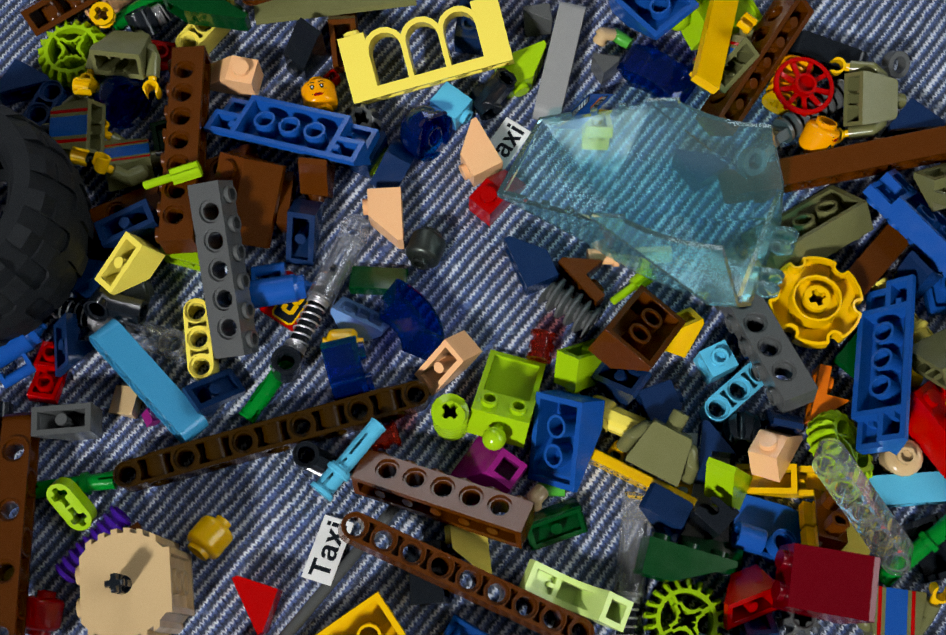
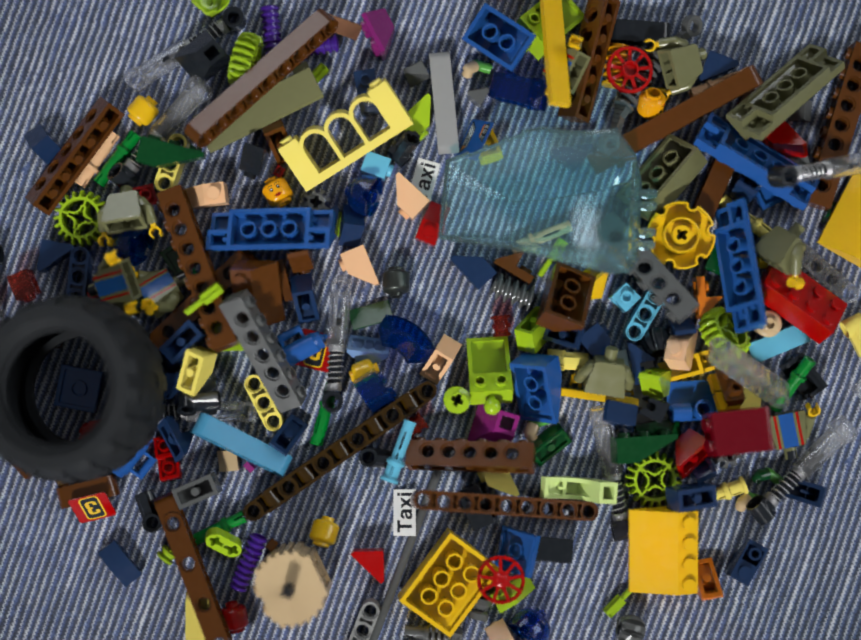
camera: 25 degrees left, 15 degrees up
yellow bush [89,2,117,29] -> none

